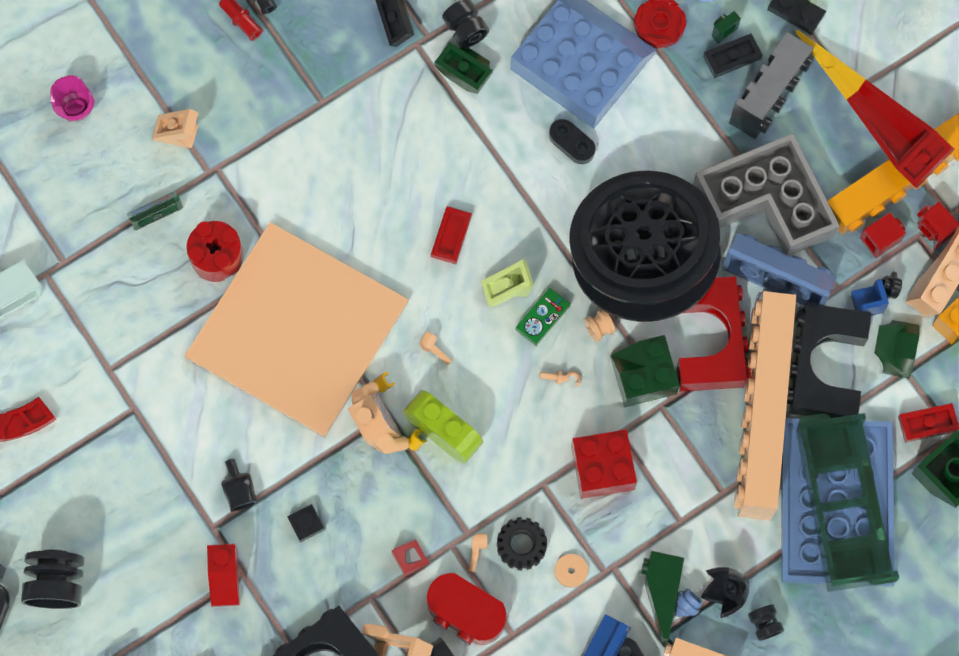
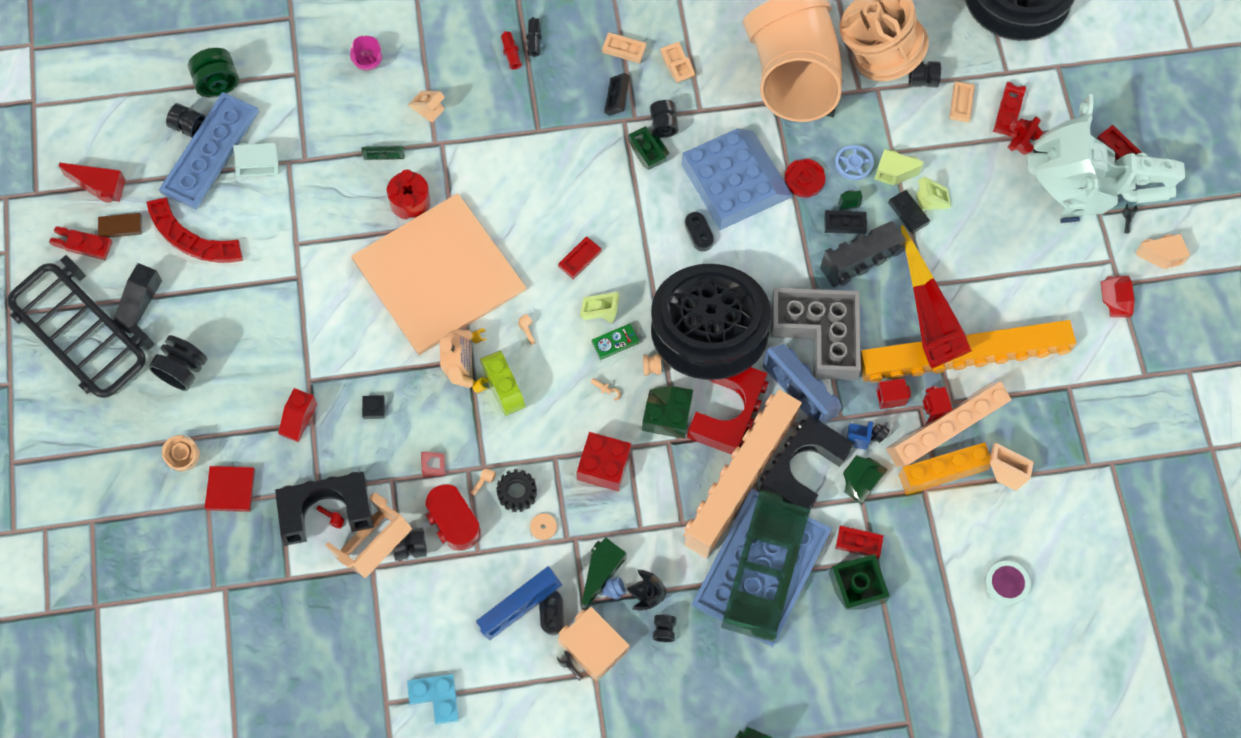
camera: 25 degrees right, 5 degrees down
black piece [221,459,258,512] -> none

